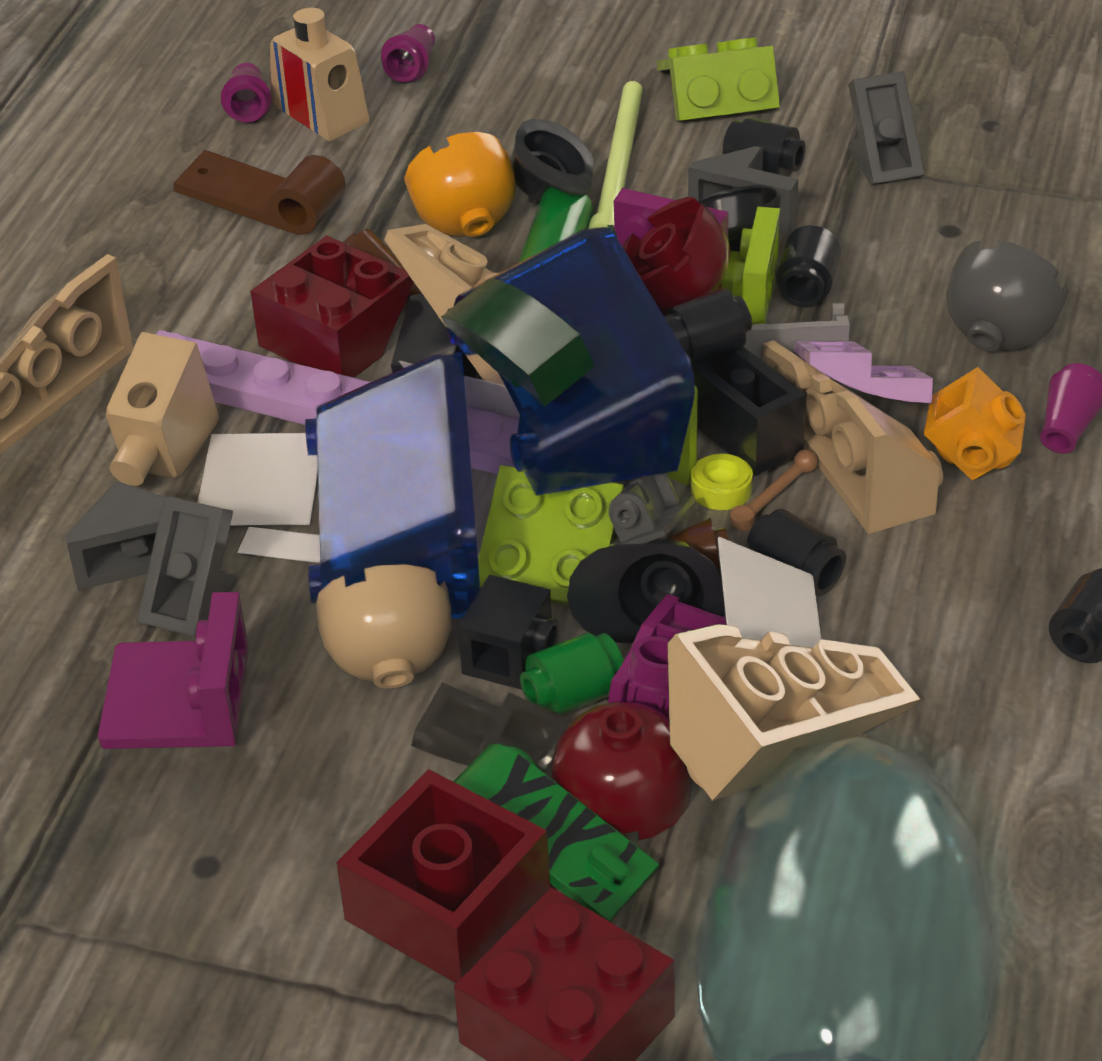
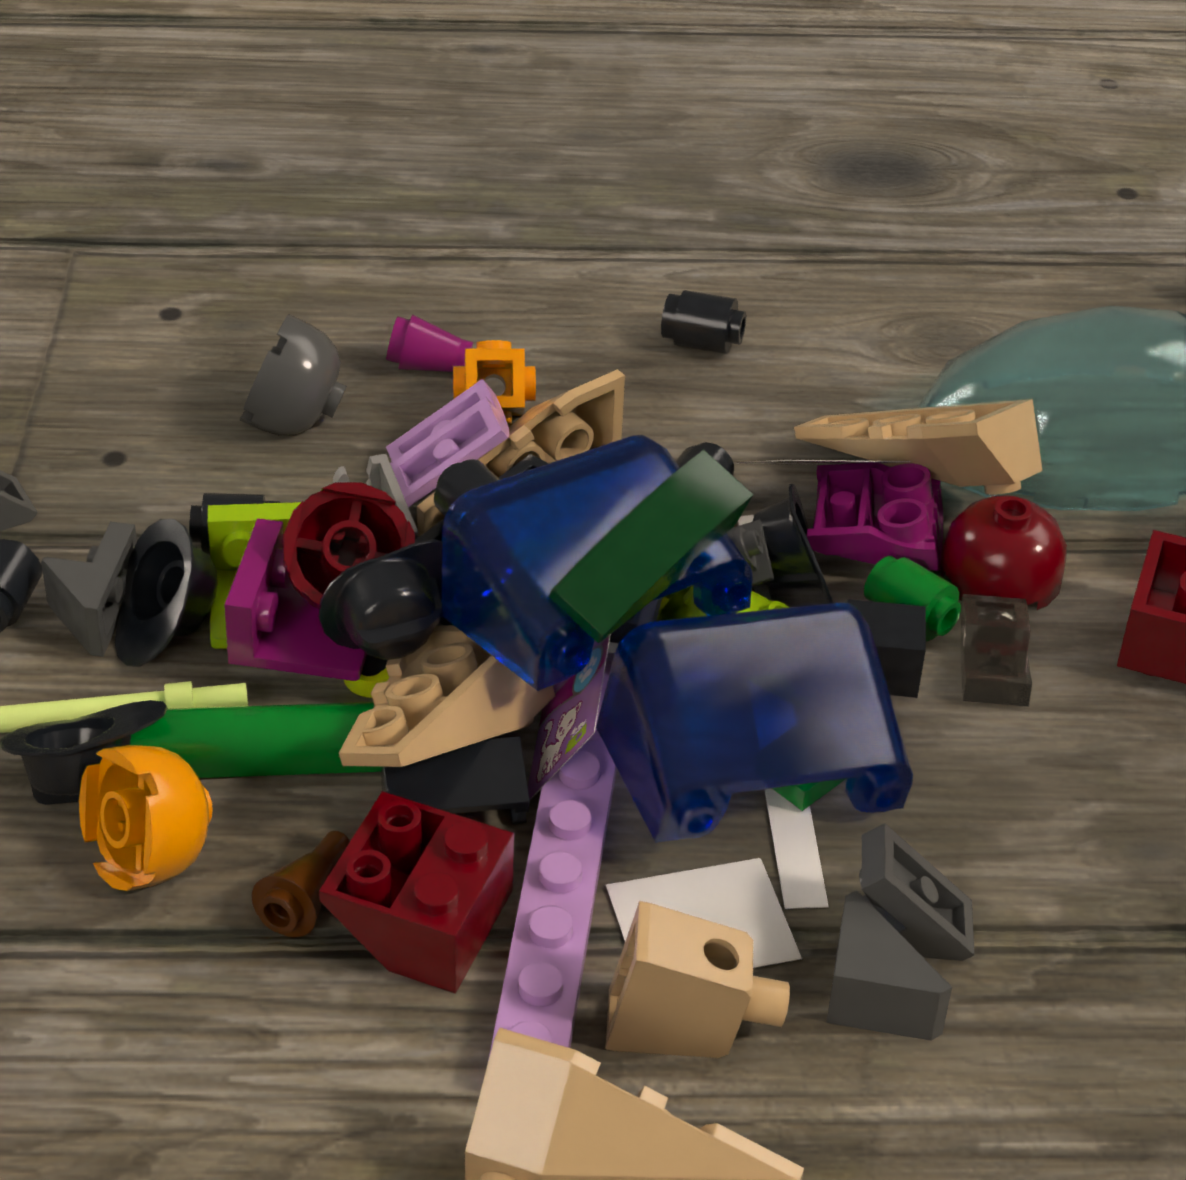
camera: 110 degrees left, 0 degrees up
magenta bracket [98,592,249,749] -> none
reddish brown door [174,150,346,235] -> none
tan cylinder [316,564,451,688] -> none
green door [453,743,659,922] -> none

